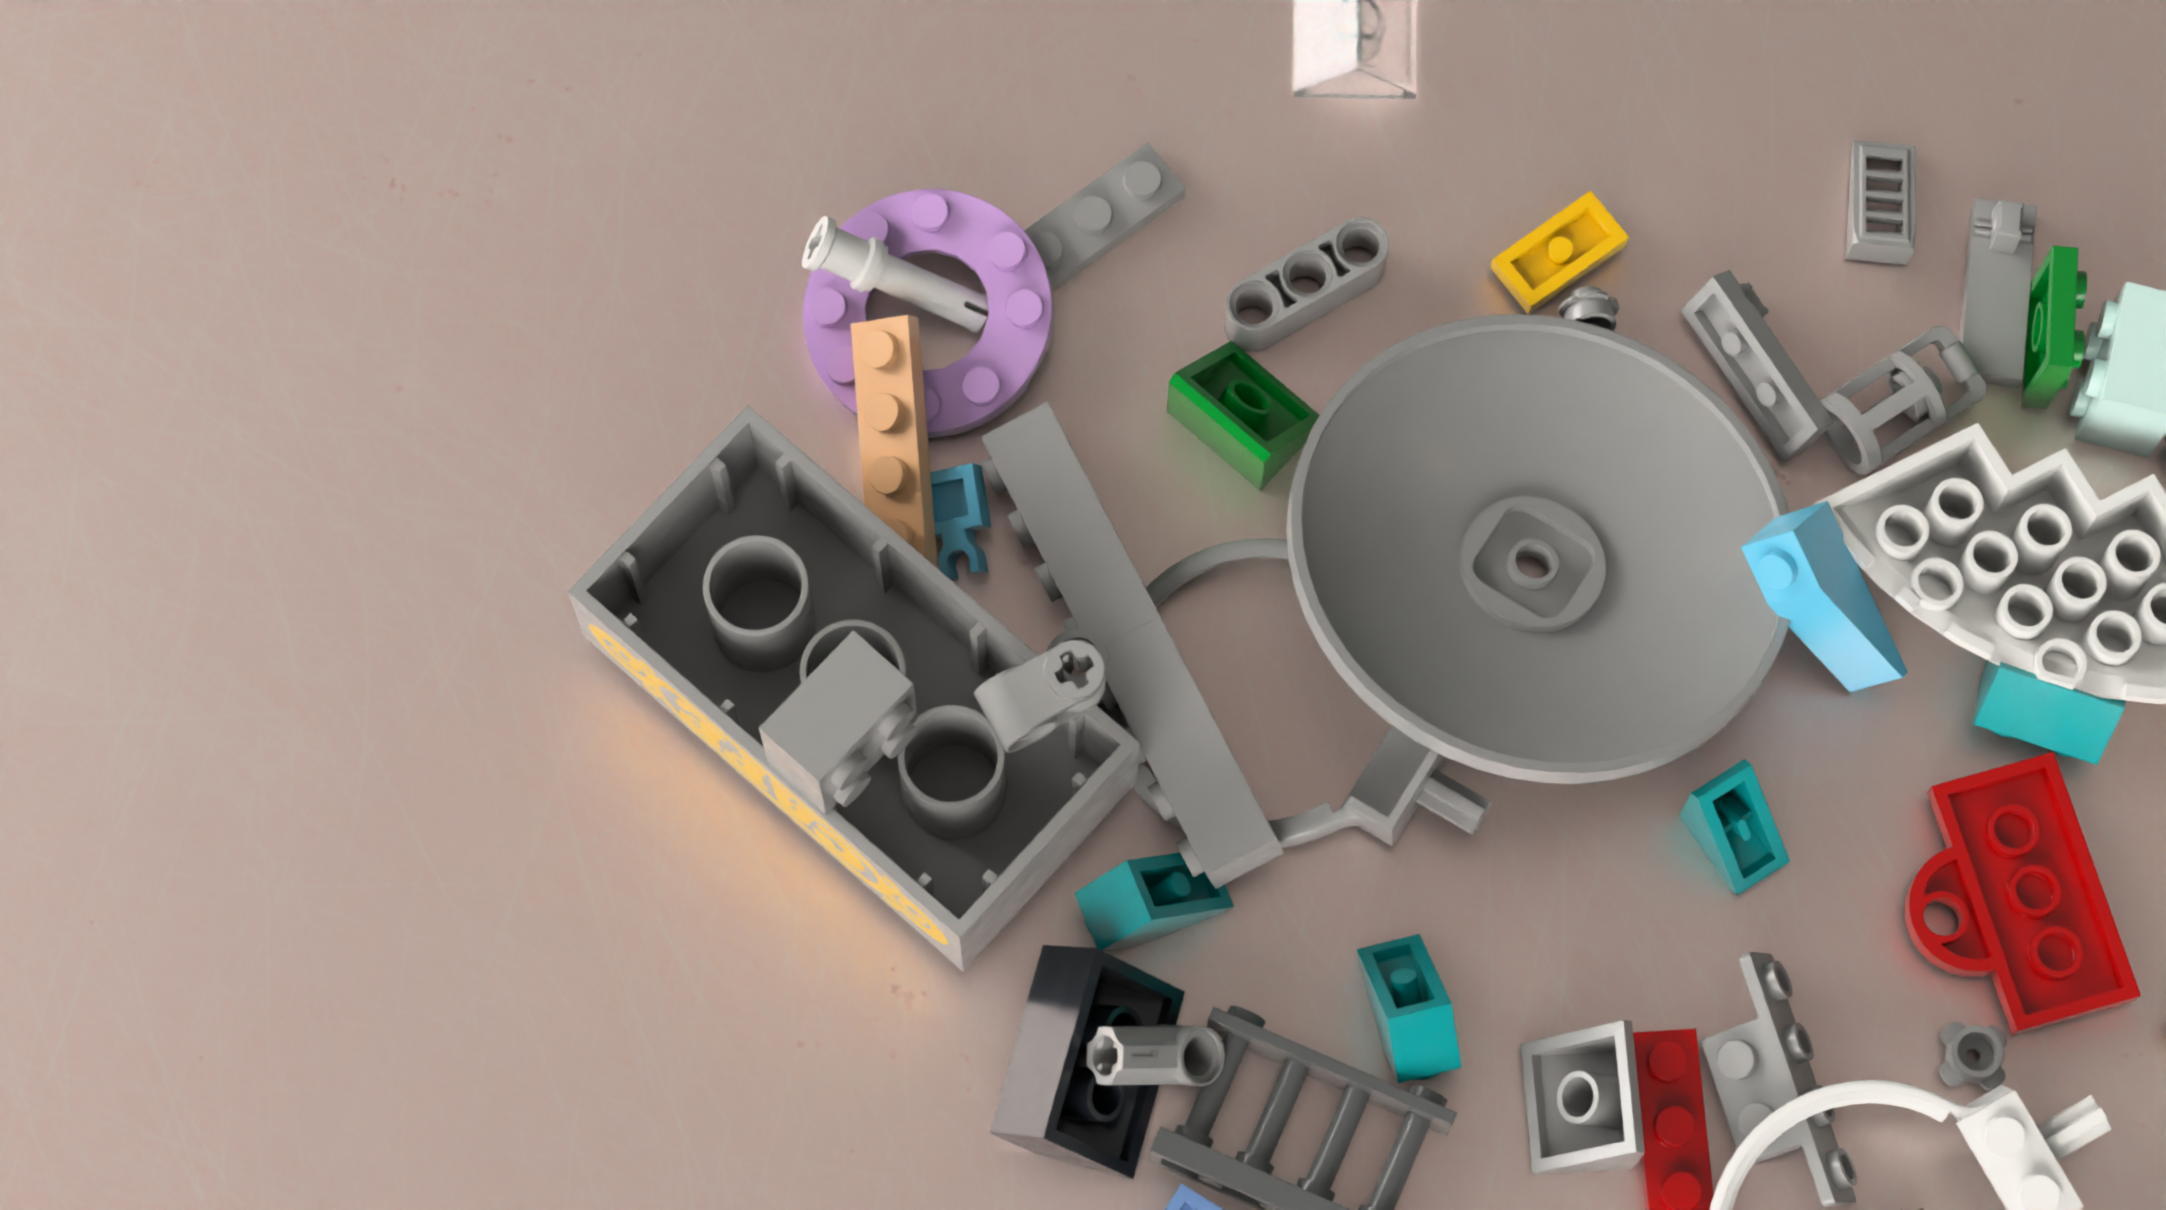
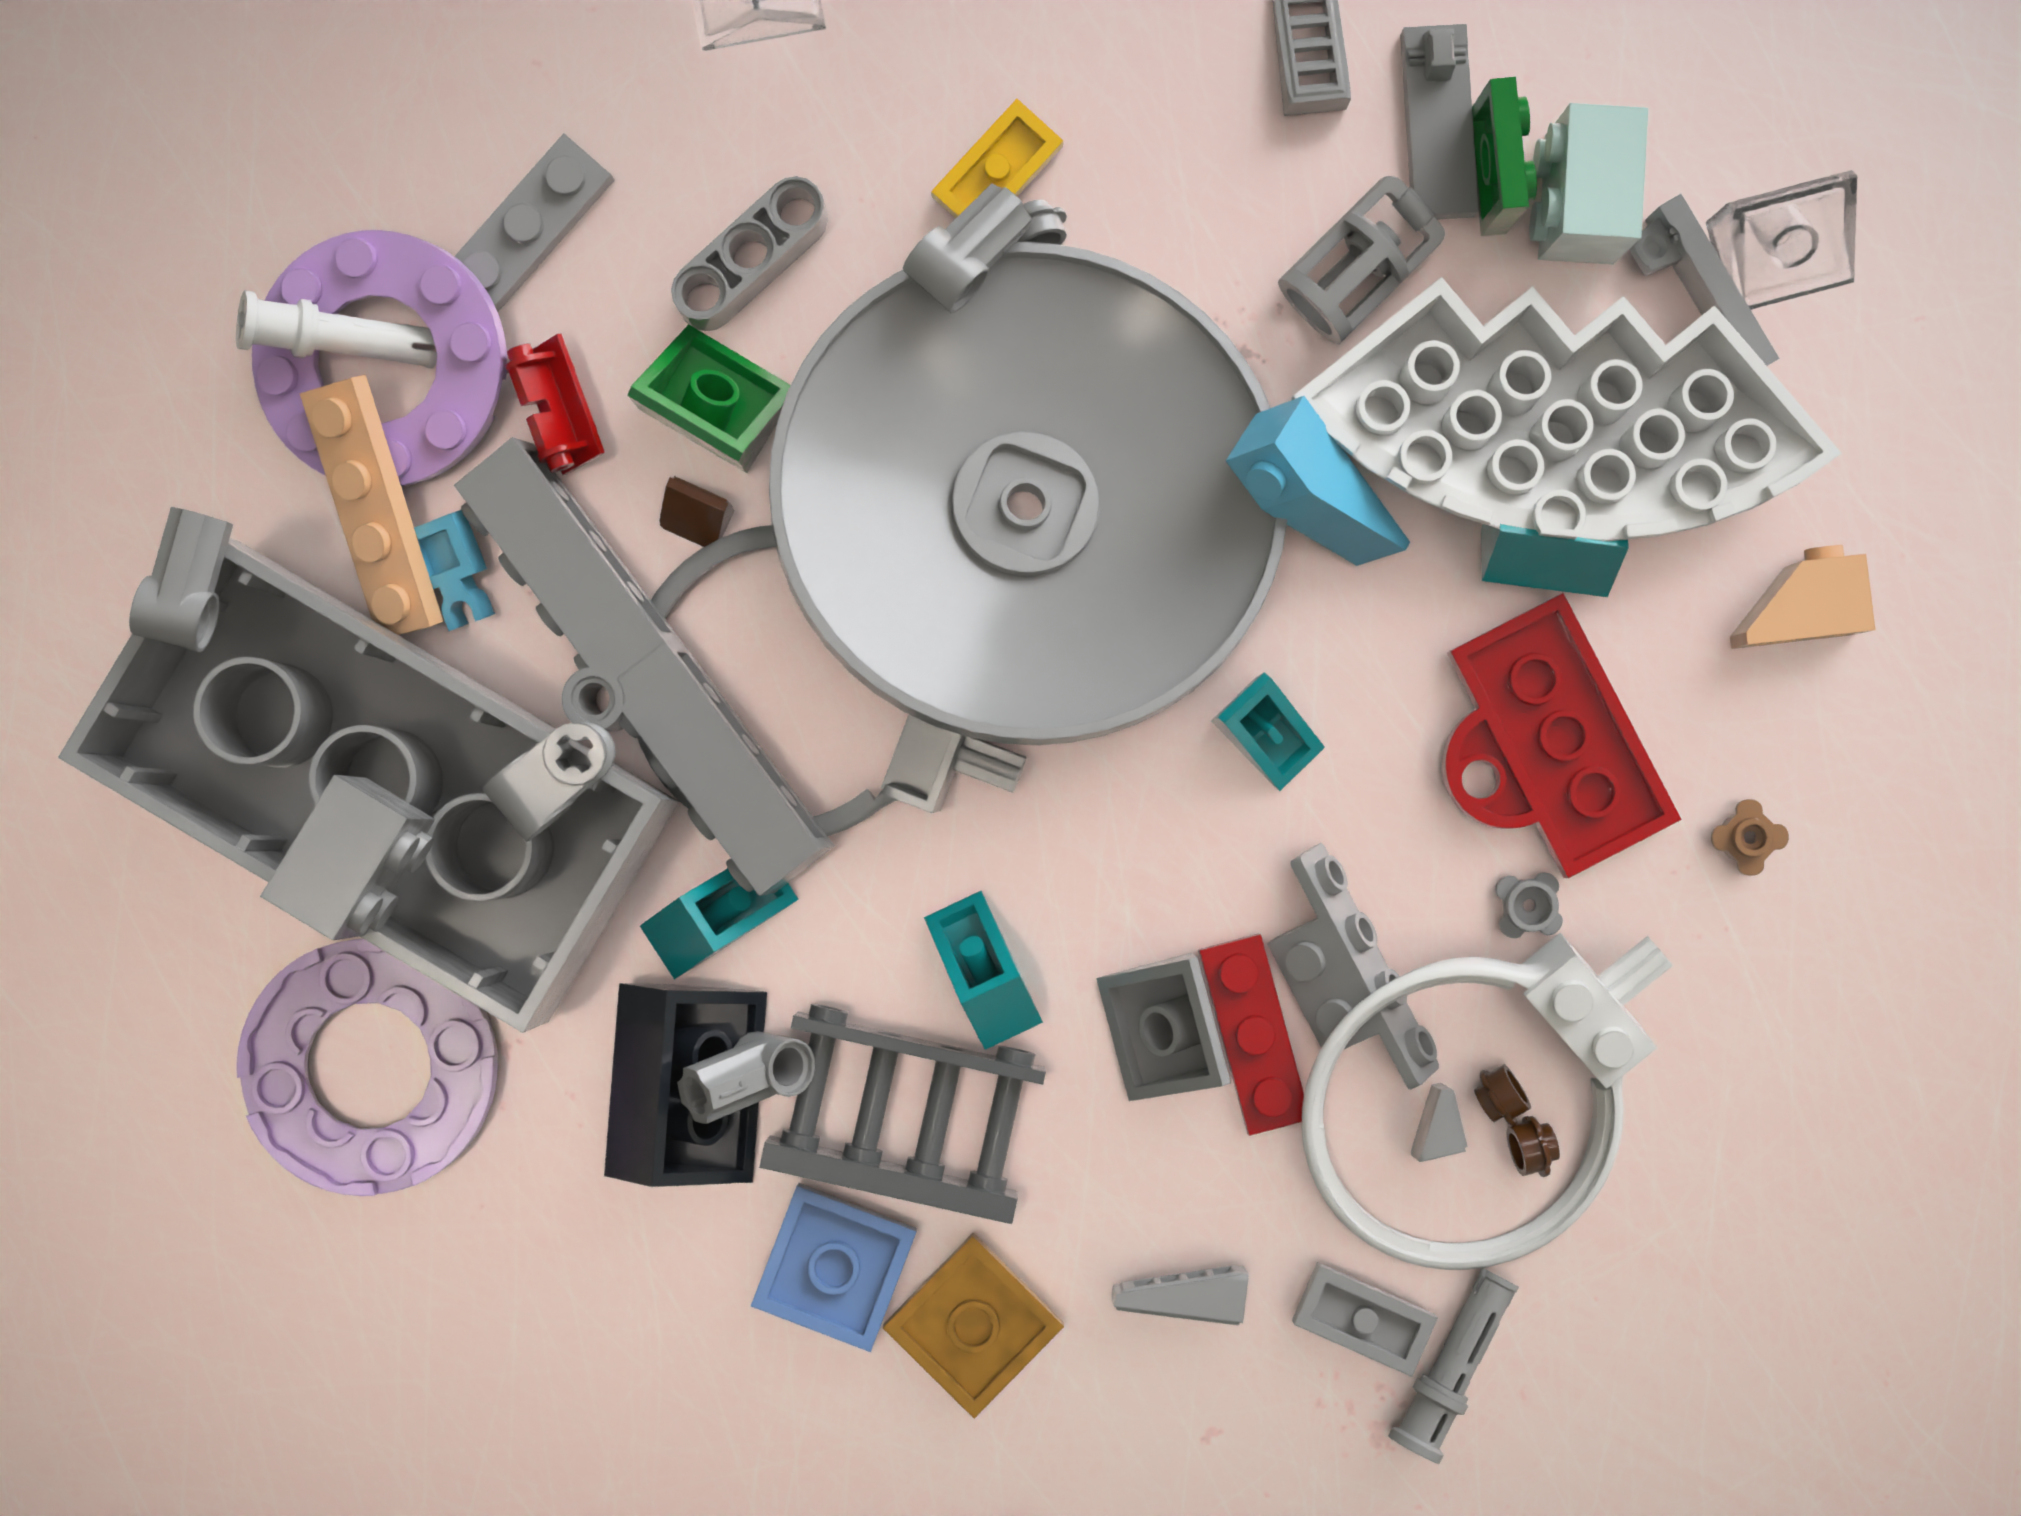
camera: 15 degrees left, 15 degrees up
light grey hinge [1681,270,1835,462] -> none
none -> light grey piece [129,507,233,652]
none -> lavender plate [237,938,498,1196]
none -> red hinge [505,333,605,475]
none -> reddish brown slope [659,476,735,547]
none -> light grey piece [903,183,1032,313]

